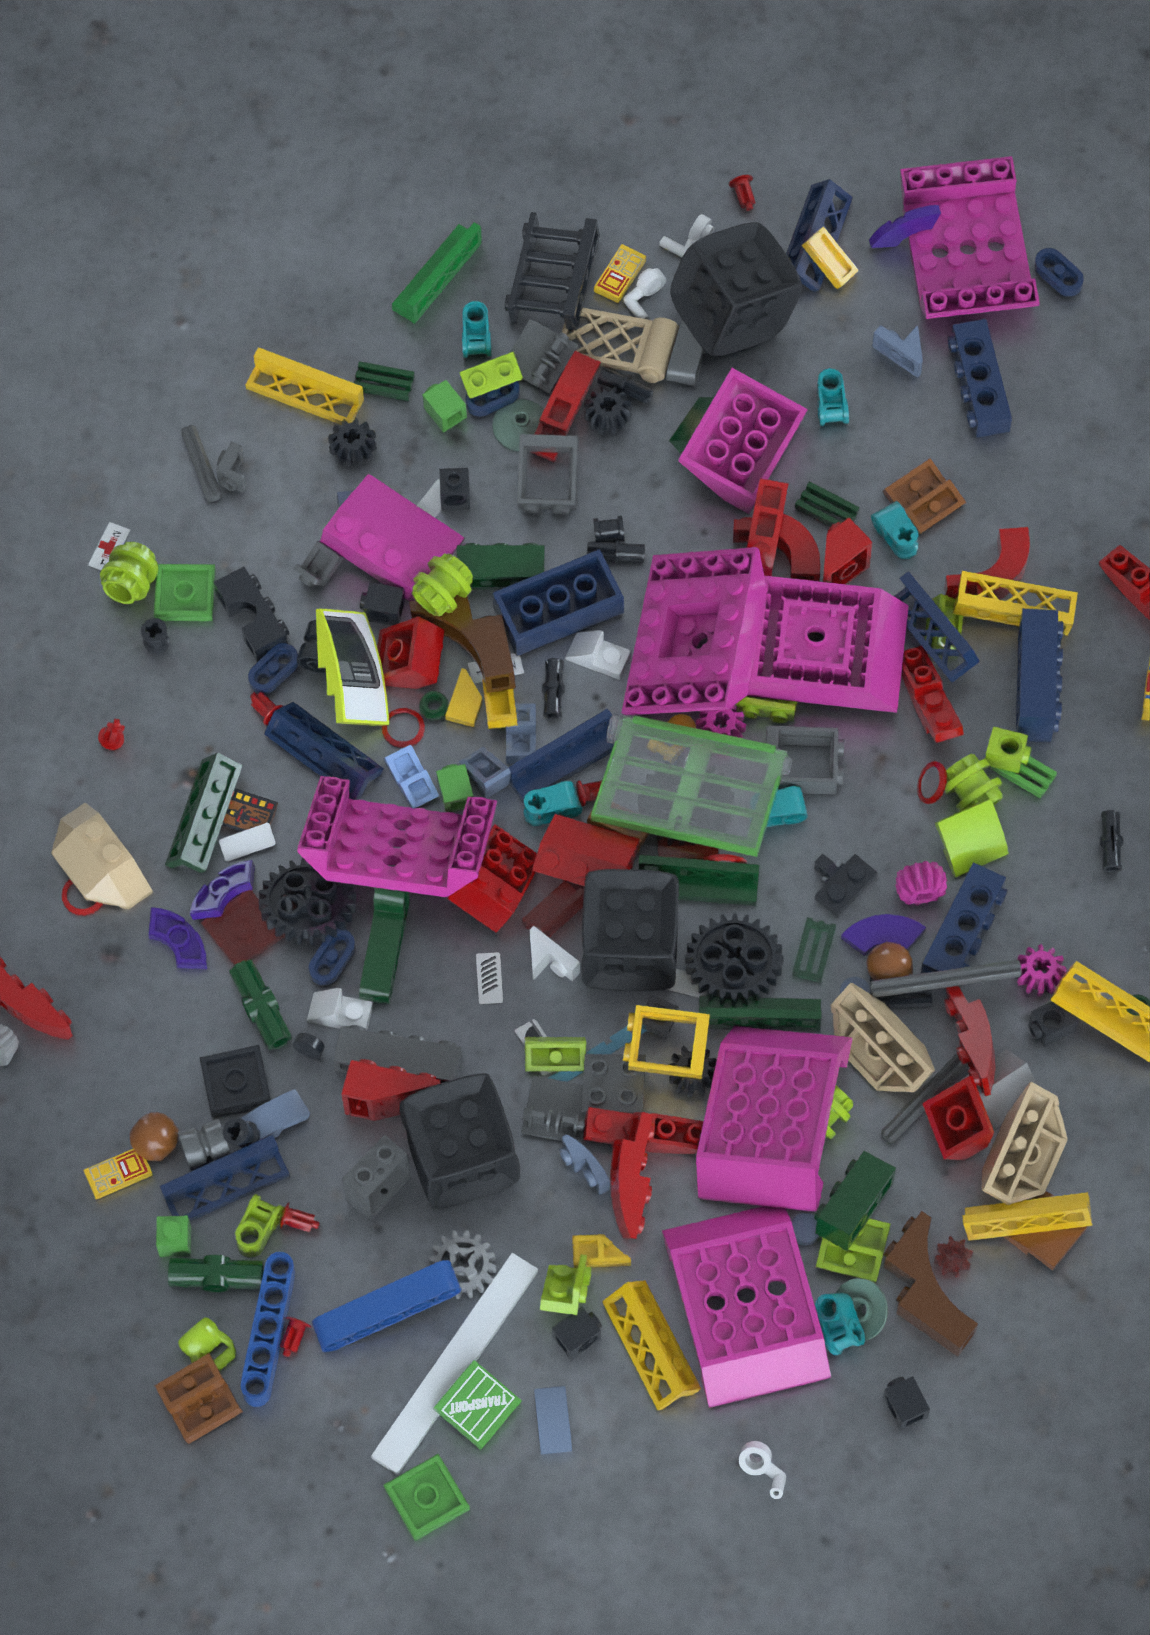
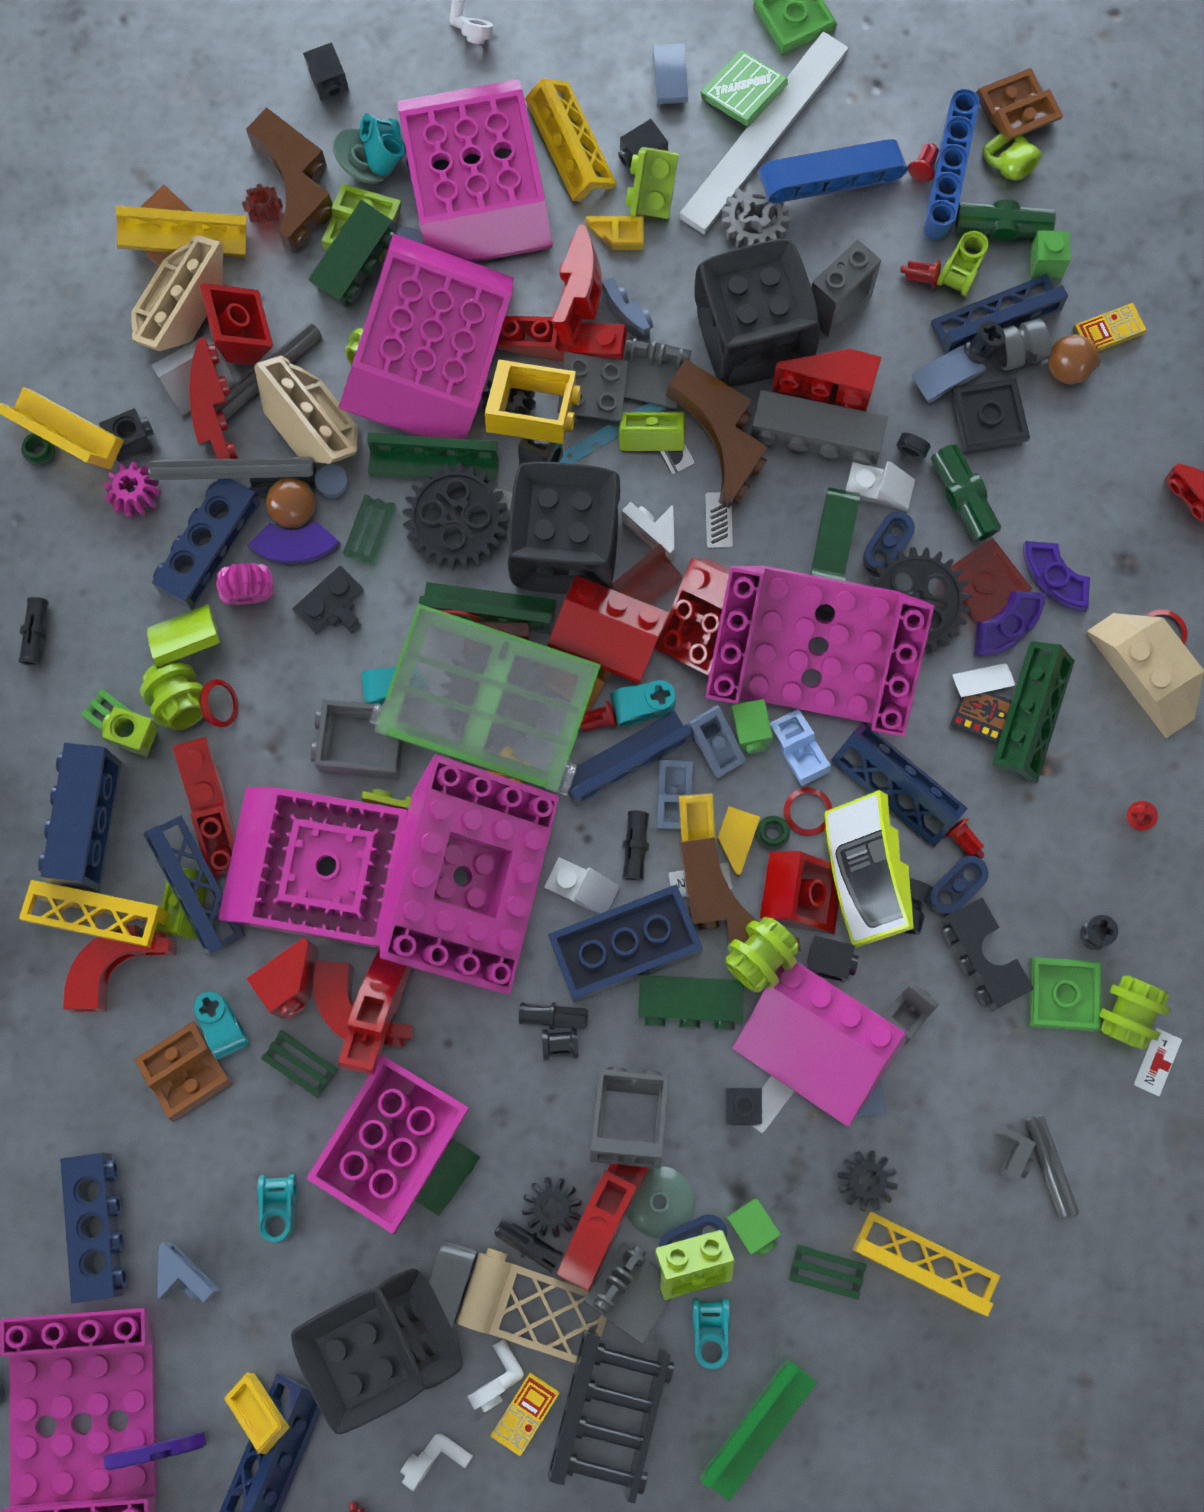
camera: 175 degrees left, 10 degrees up
none -> reddish brown arch [666,359,768,508]

